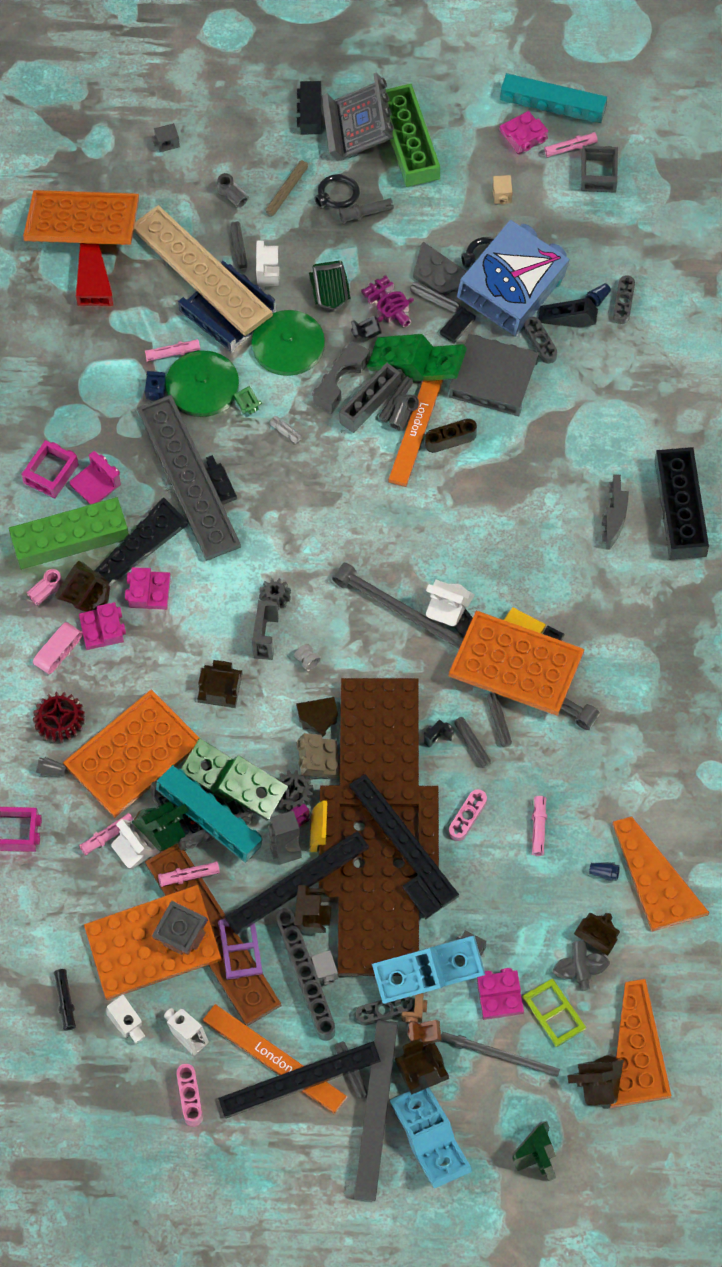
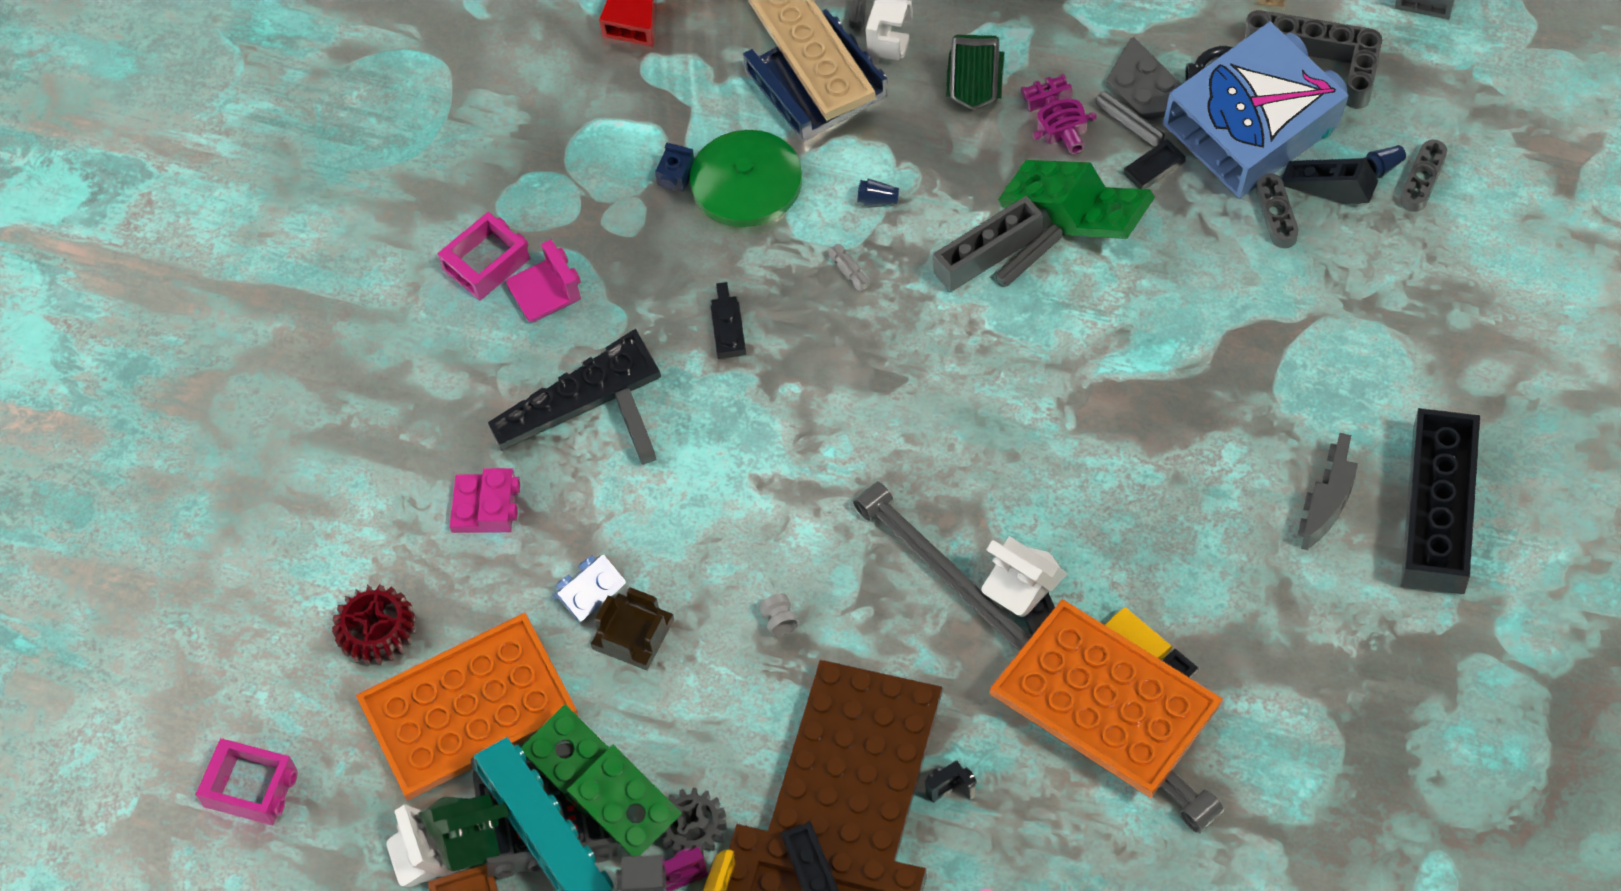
camera: 20 degrees right, 5 degrees down
bright green brick [9,497,129,570] -> none
bright pink piece [27,569,63,605] -> none
bright pink beam [33,622,83,674] -> none
dark grey cone [36,757,66,777] -> none
dark brown piece [55,561,110,612] -> none
bright pink pin [79,813,133,856] -> none
dark pink plate [125,567,171,610] -> none
dark grey plate [137,395,241,561] -> none
bright pink pin [145,339,201,362] -> none
green bracket [233,386,262,415] -> none
green dish [252,310,325,376] -> none
dark grey panel [252,599,279,660] -> none
dark grey gear [259,578,291,611] -> none
dark brown slope [296,697,338,738] -> none
dark tan plate [297,733,340,779] -> none
dark grey arch [312,341,370,414] -> none
black bracket [351,316,382,343] -> none
orange tile [389,380,443,487] -> none
dark grey piece [389,394,419,431] -> none
dark brown beam [425,419,477,453] -> none
dark grey panel [449,334,539,416] -> none
dark grey axle [454,717,491,768] -> none
dark grey axle [487,693,512,747] -> none
none -> bracket [552,554,627,623]
none -> dark grey beam [615,388,657,465]
none -> dark blue cone [857,178,899,206]
none -> dark grey beam [1244,10,1382,109]

